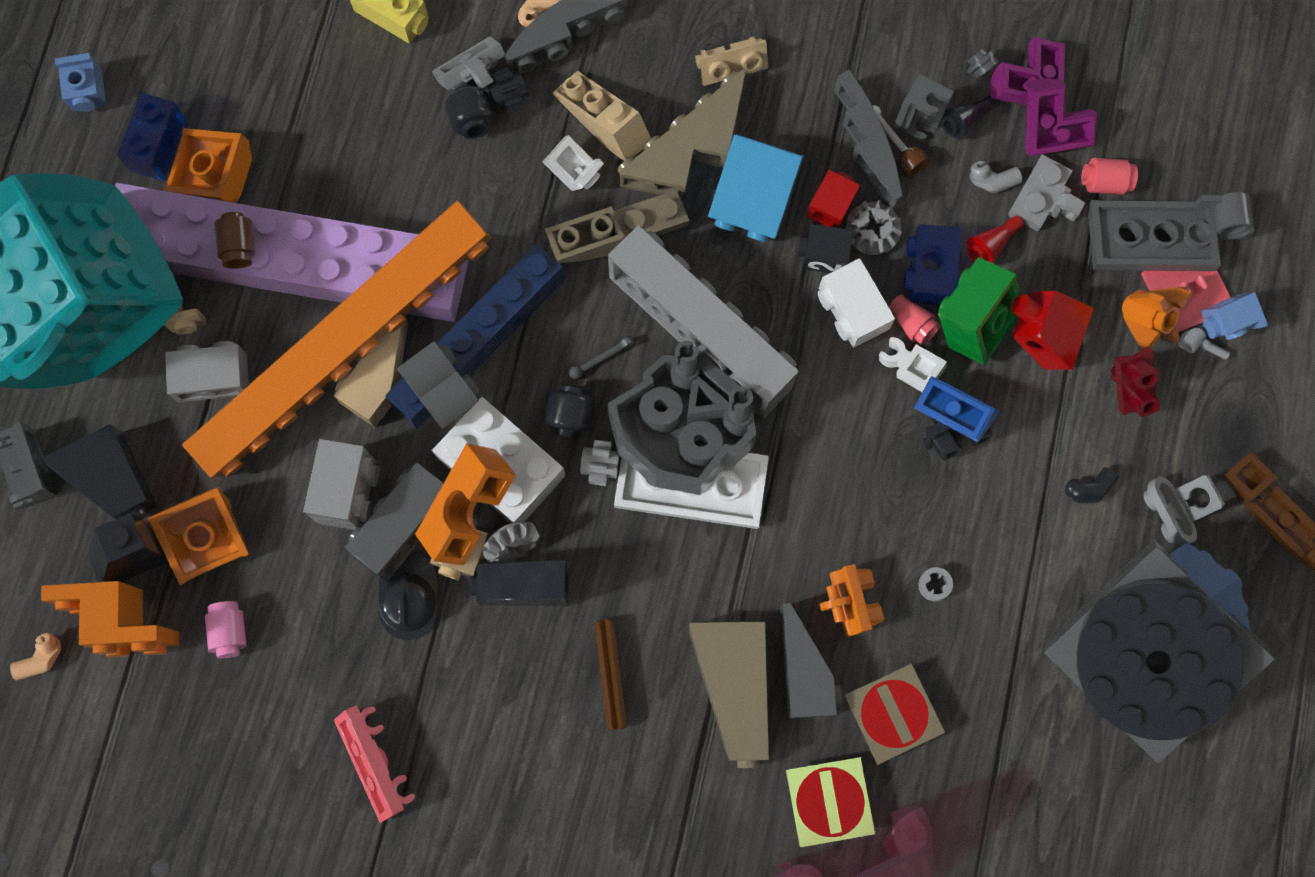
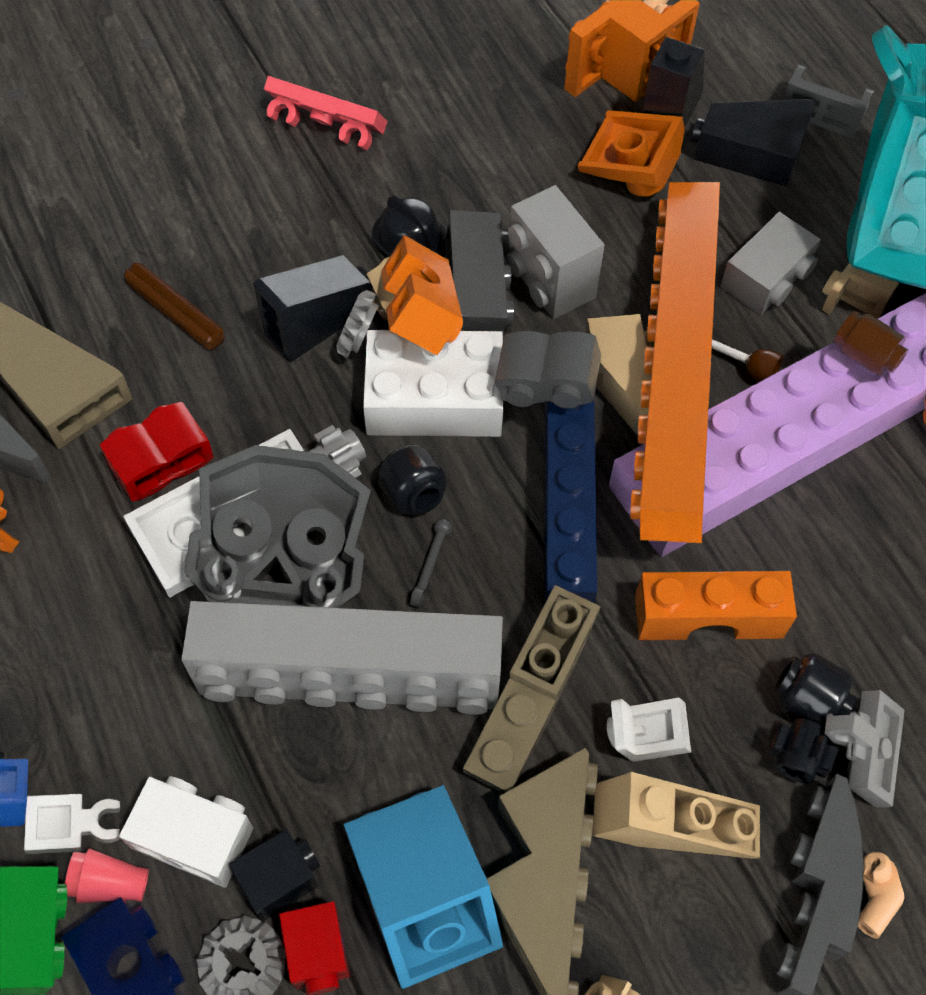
camera: 140 degrees right, 15 degrees down
bright pink brick [205,601,247,658] -> none
none -> red brick [99,402,214,502]
none -> orange arch [635,571,797,641]
none -> reddish brown hinge [712,339,784,383]

